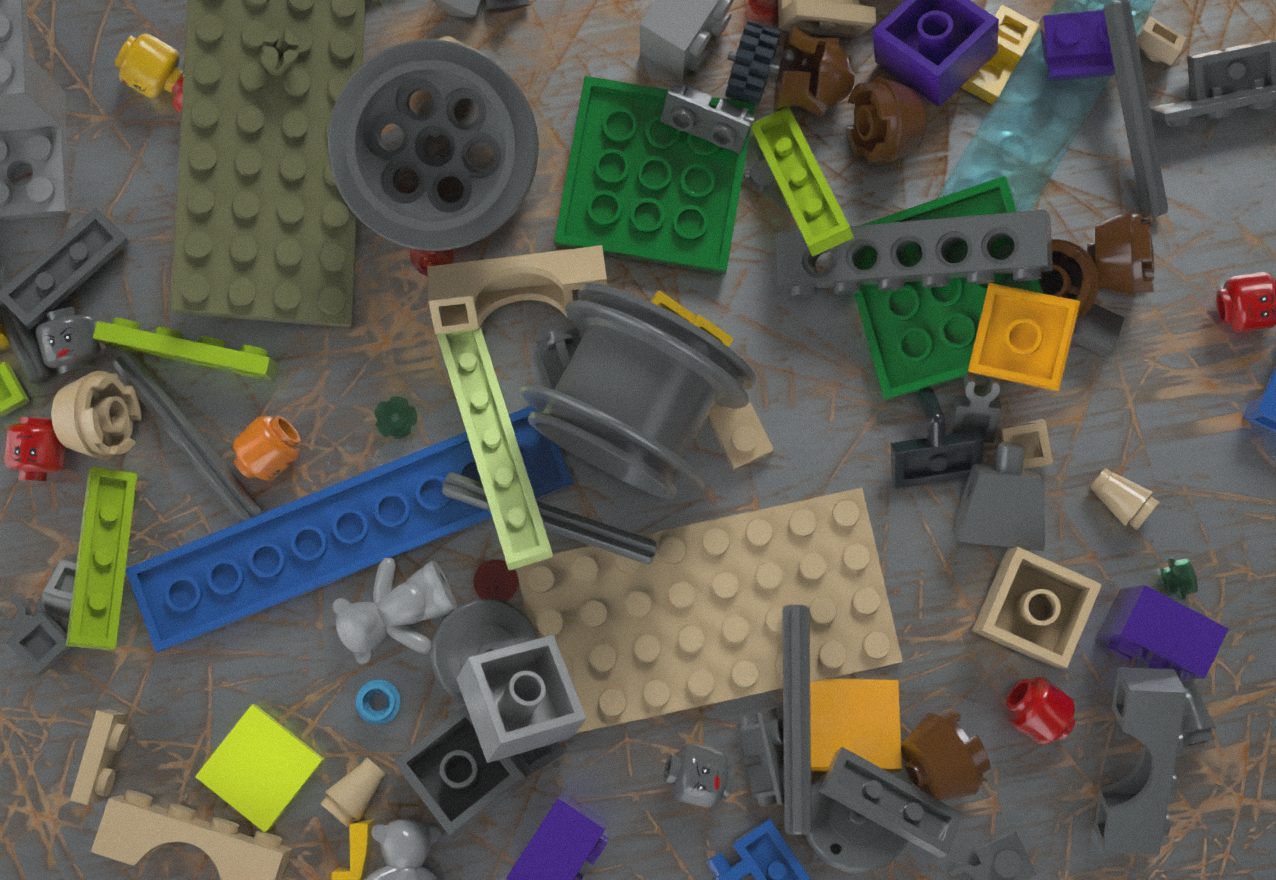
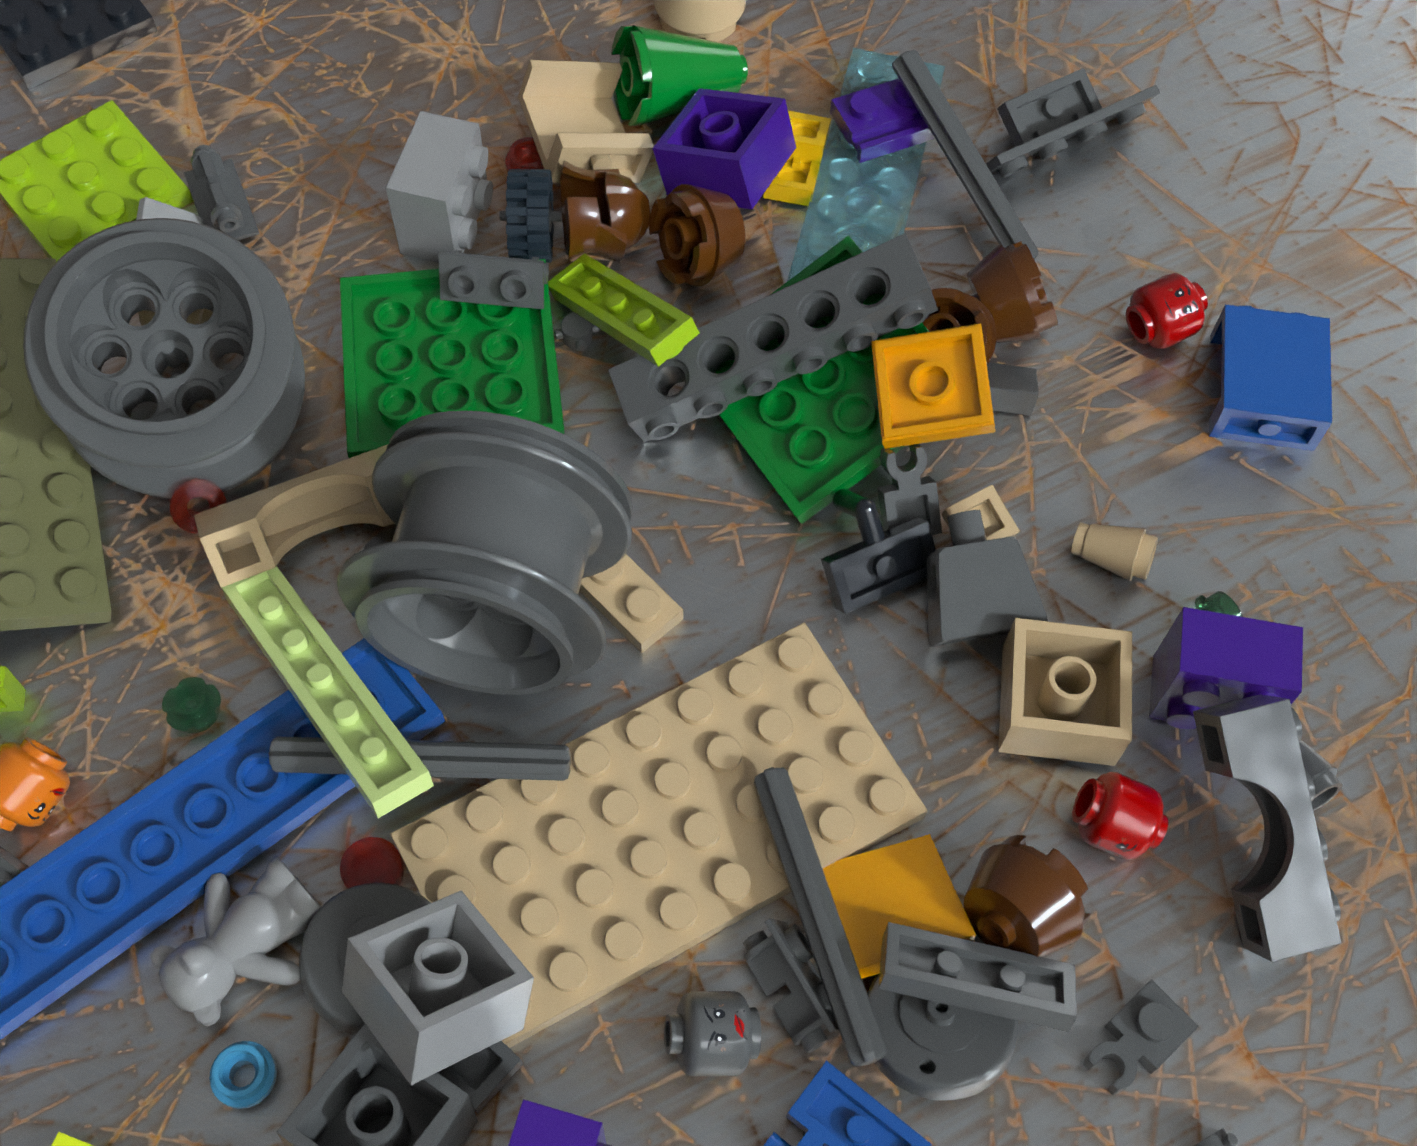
camera: 20 degrees left, 20 degrees down
tan plate [1137,16,1186,66] -> none

